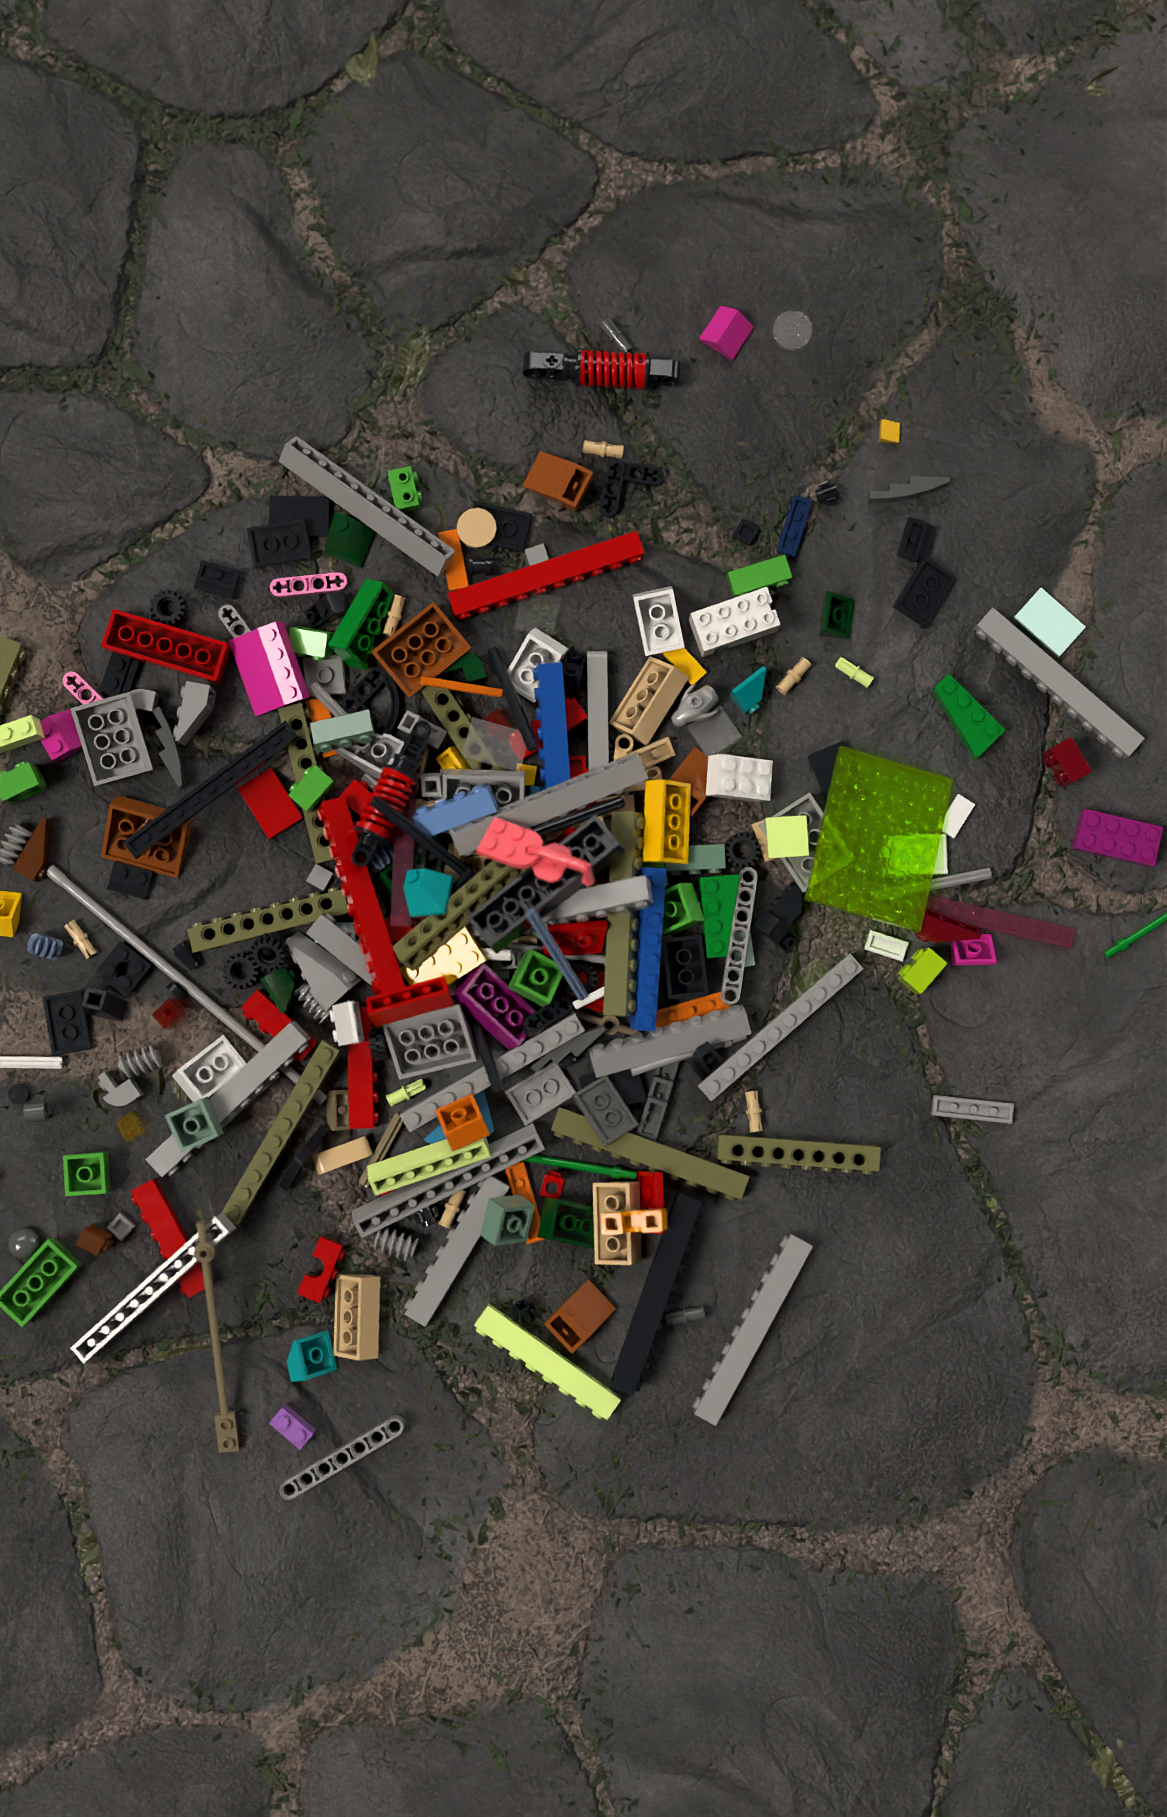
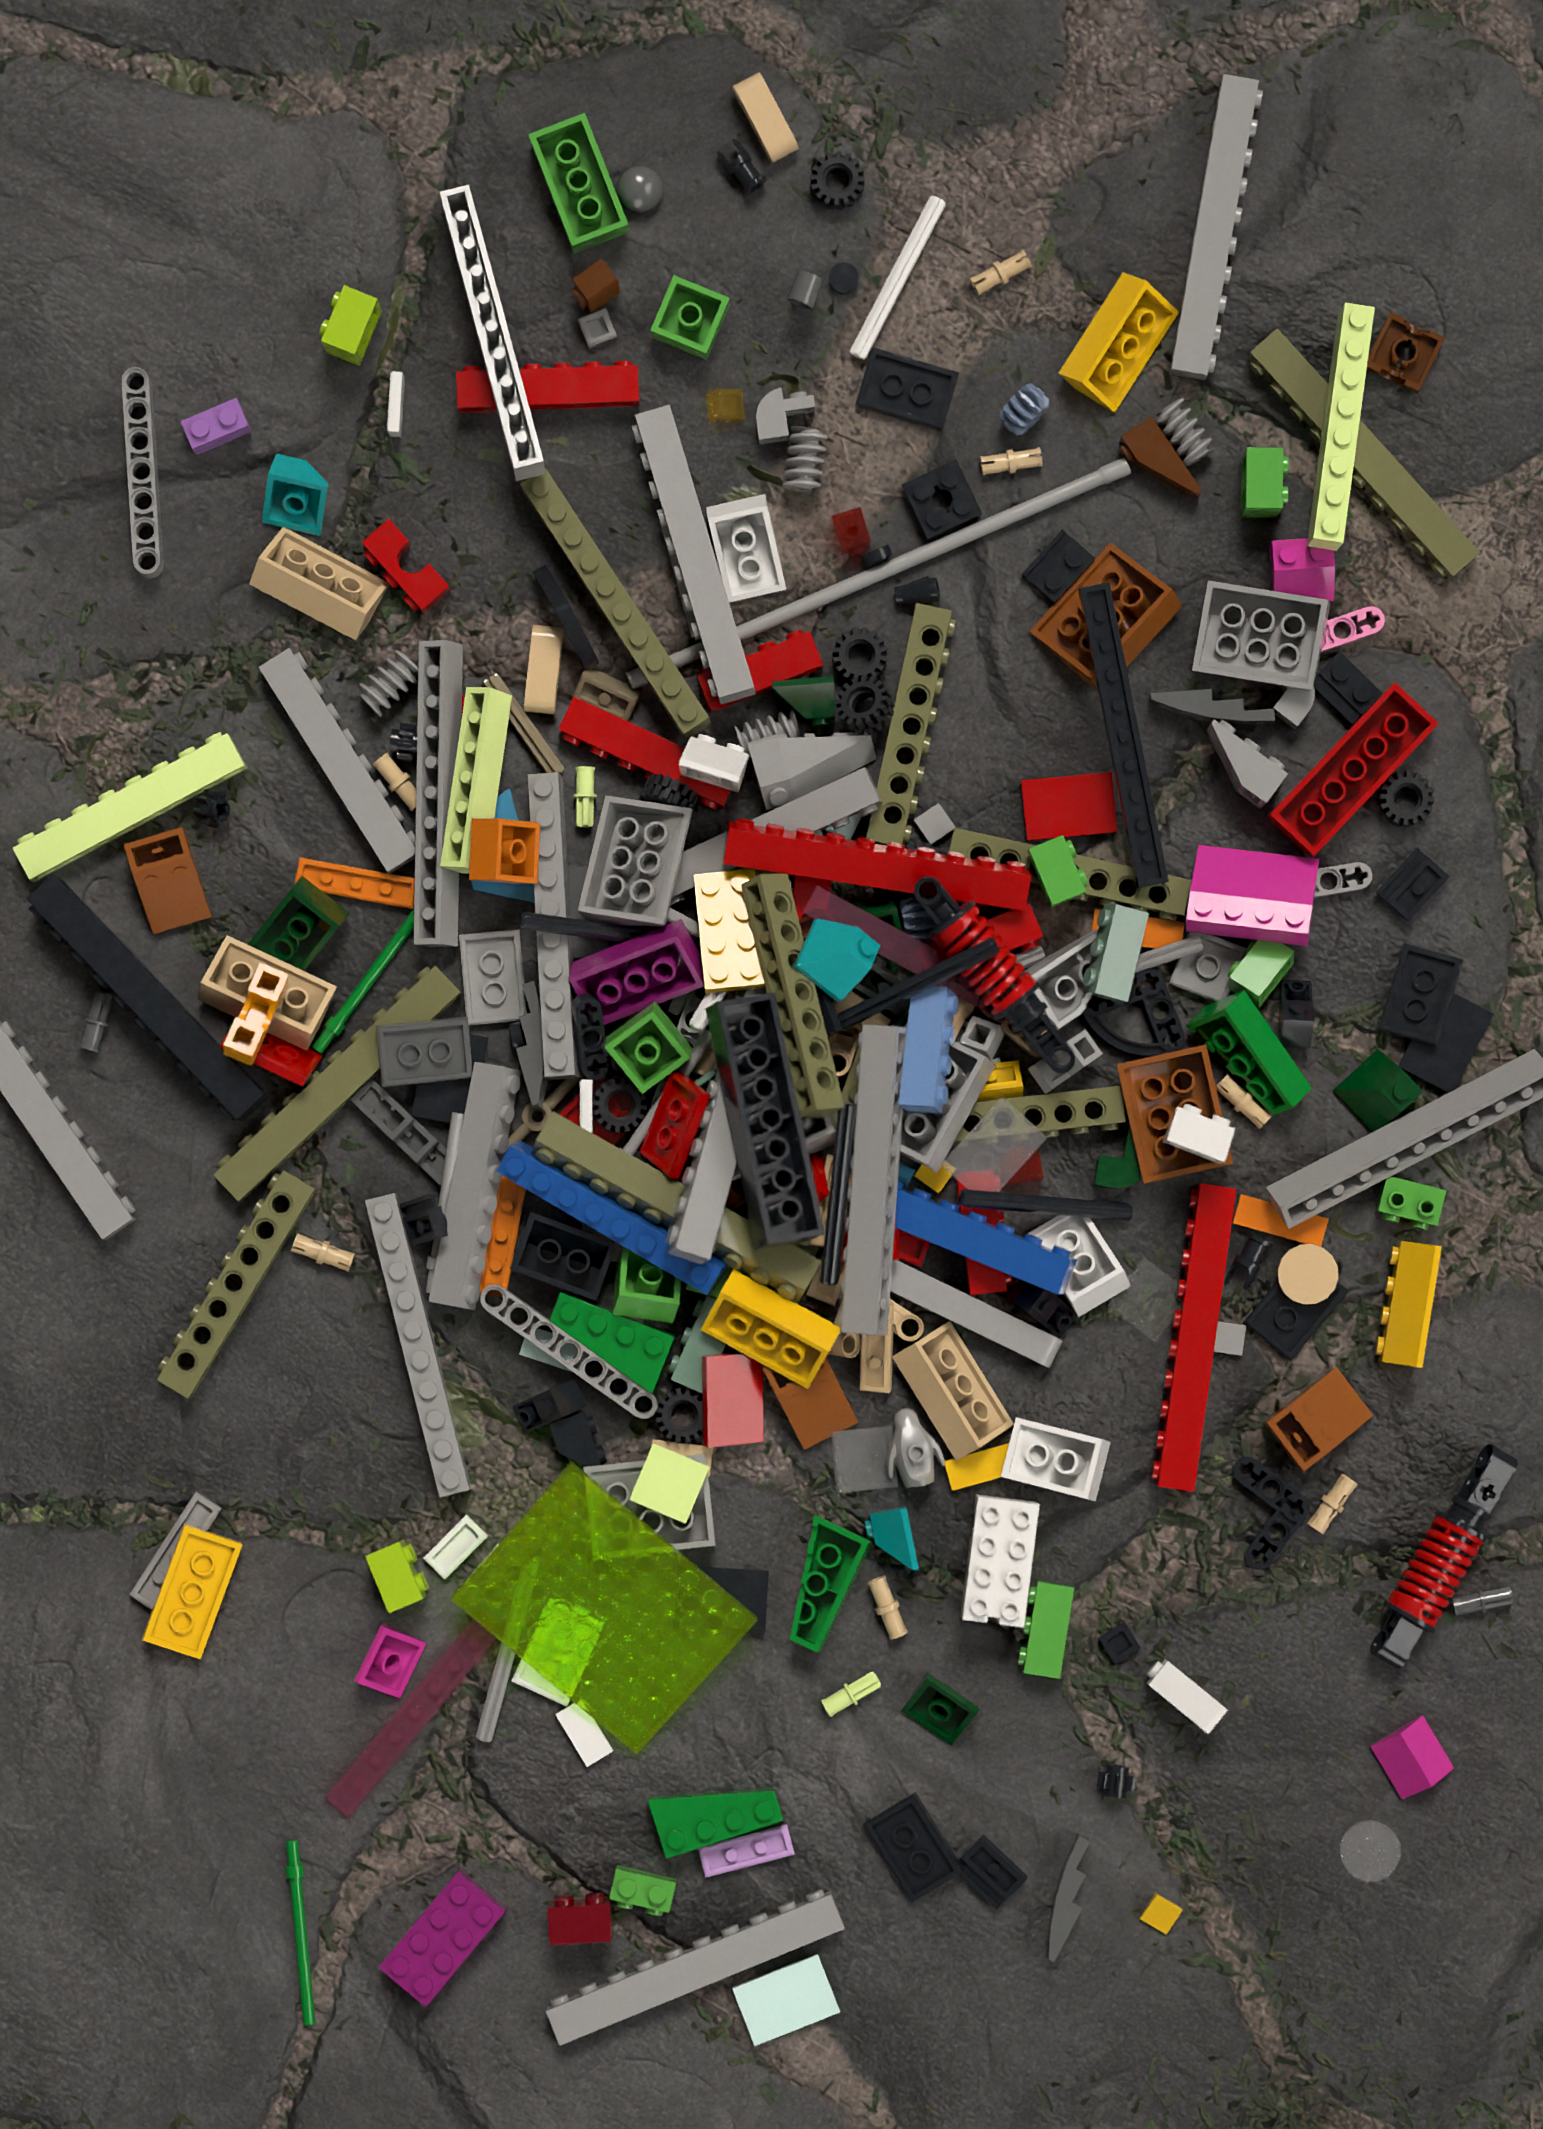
camera: 115 degrees right, 0 degrees up
black slope [81,988,128,1022] -> none
sand green brick [165,1096,224,1153] -> none
dark tan bar [194,1221,240,1453] -> none
bright pink beam [270,572,348,598] -> none
red brick [366,976,453,1028] -> none
orange tile [420,677,503,697] -> none
coral plate [476,817,594,886] -> none
sand green brick [481,1195,535,1246] -> none
sand blue axle [525,908,588,1000] -> none
red bracket [540,1171,565,1199] -> none
white brick [706,754,773,802] -> none
dark blue tile [776,495,813,558] -> none
dark red slope [914,908,981,943] -> none
none -> yellow plate [142,1523,242,1659]
none -> lime brick [319,285,382,366]
none -> white tile [387,371,405,437]
none -> bright green brick [609,1865,677,1916]
none -> lavender tile [698,1824,795,1877]
none -> tile [702,1352,764,1448]
none -> green wedge [790,1515,873,1653]
none -> white slope [1146,1659,1227,1734]
none -> white slope [1163,1104,1235,1164]
none -> yellow slope [1375,1241,1442,1368]

